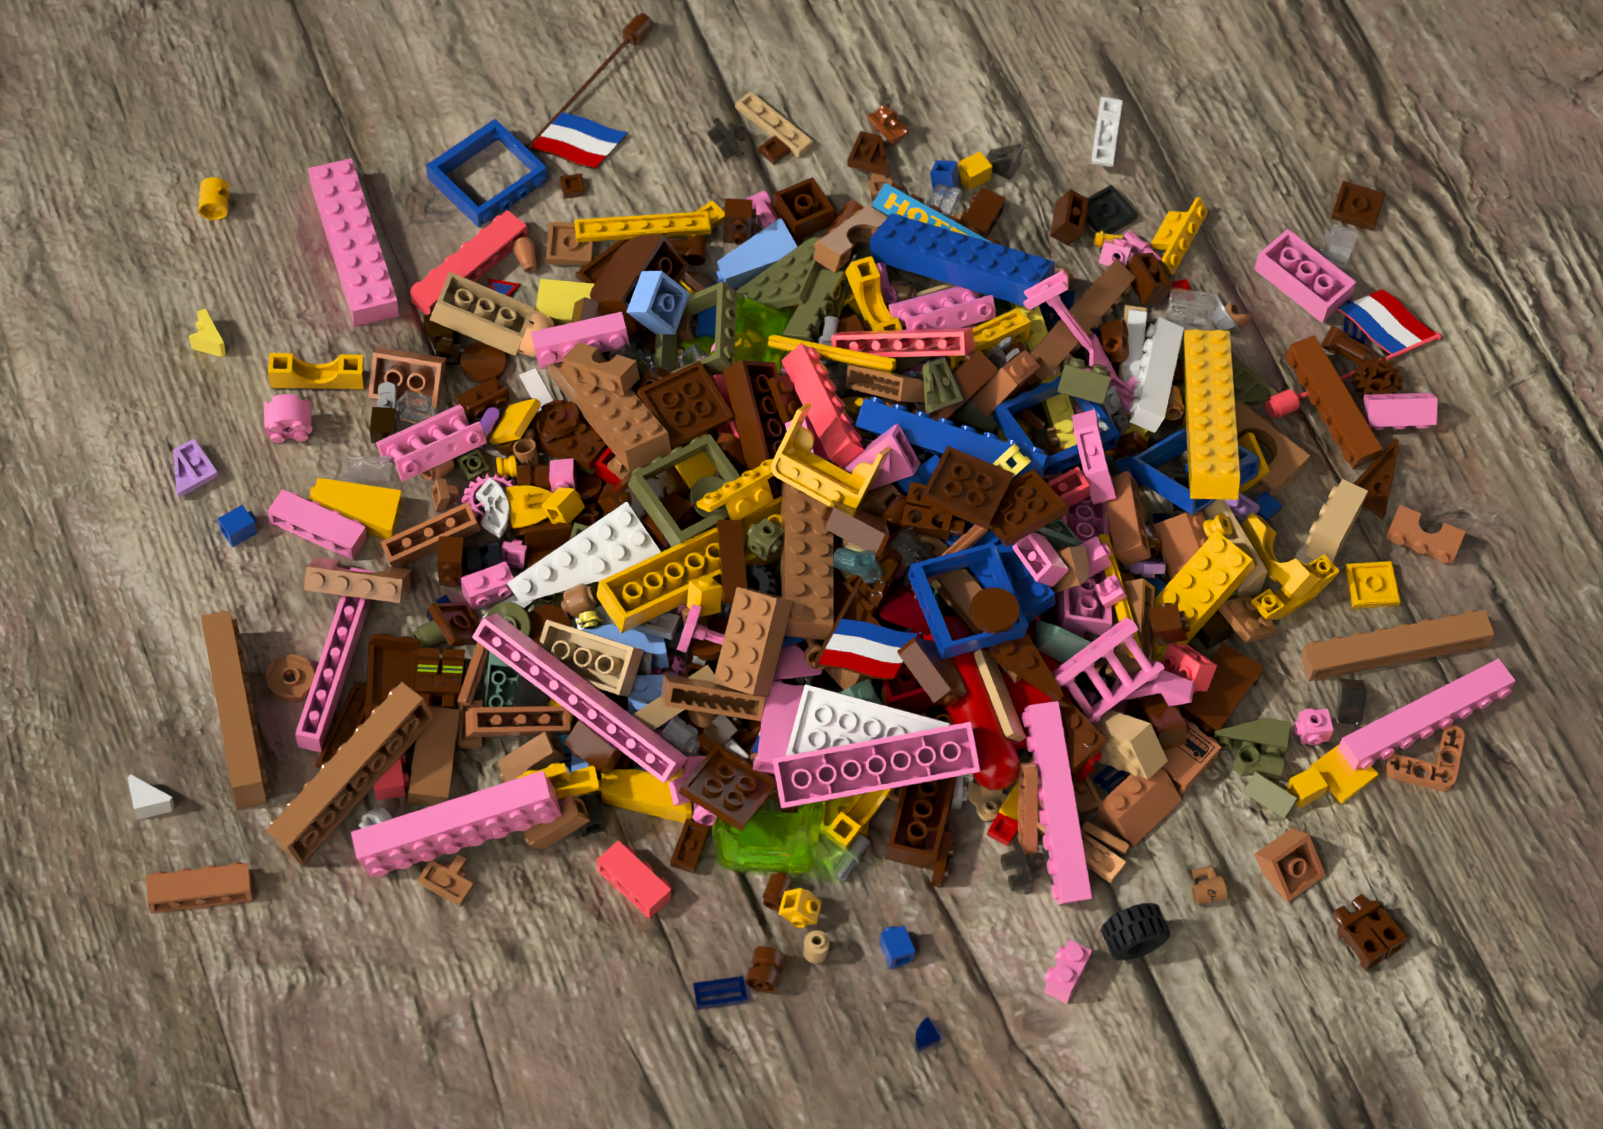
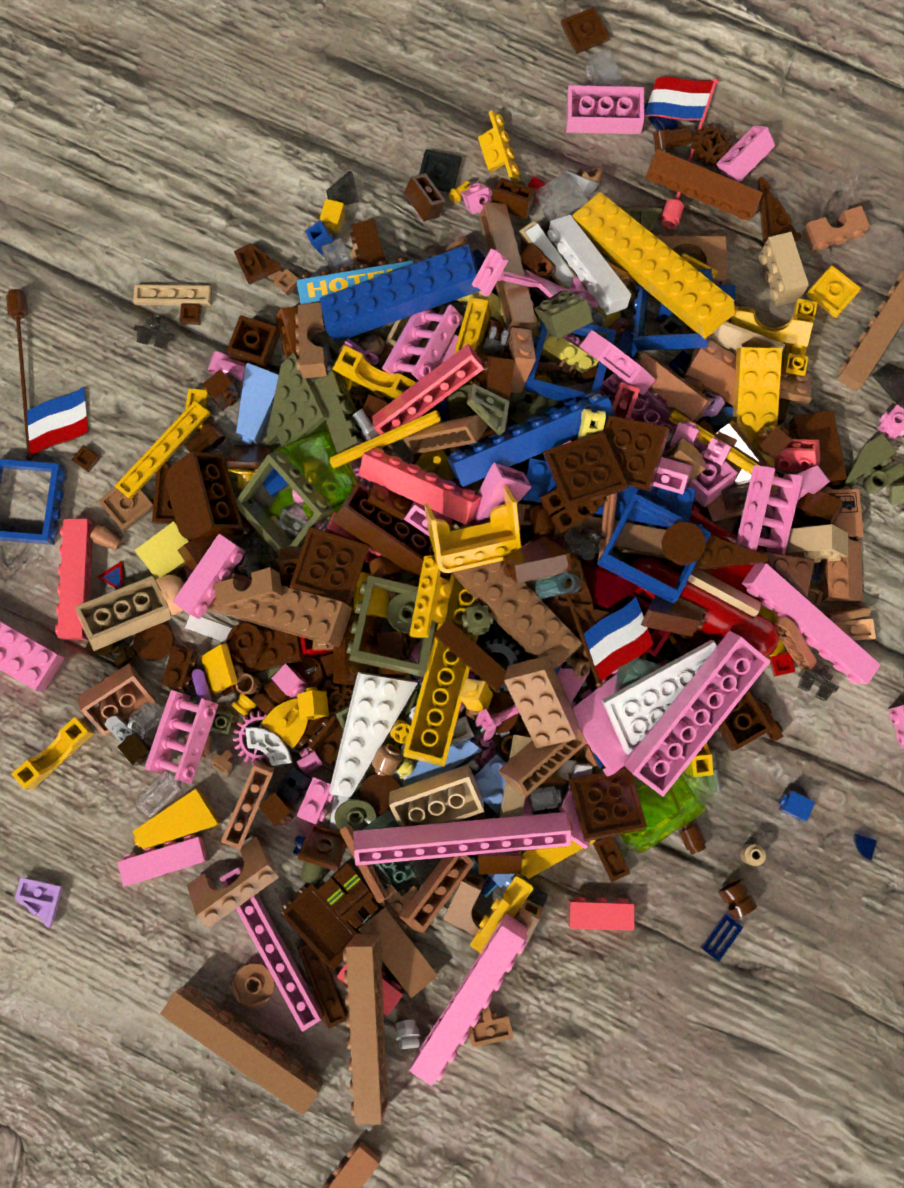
camera: 35 degrees left, 20 degrees up
white slope [128,774,175,820] -> none
blue brick [217,505,257,547] -> none
bright pink brick [264,394,312,443] -> none
light blue brick [627,271,690,334] -> none
medium nougat tile [677,316,699,346] -> none
yellow brick [779,888,822,928] -> none
dark orange hips [867,104,909,146] -> none
sand green slope [1036,619,1091,663] -> none
white slope [1091,97,1123,167] -> none
bright pink pin [1123,230,1162,265] -> none
yellow wheel [1203,513,1233,538] -> none

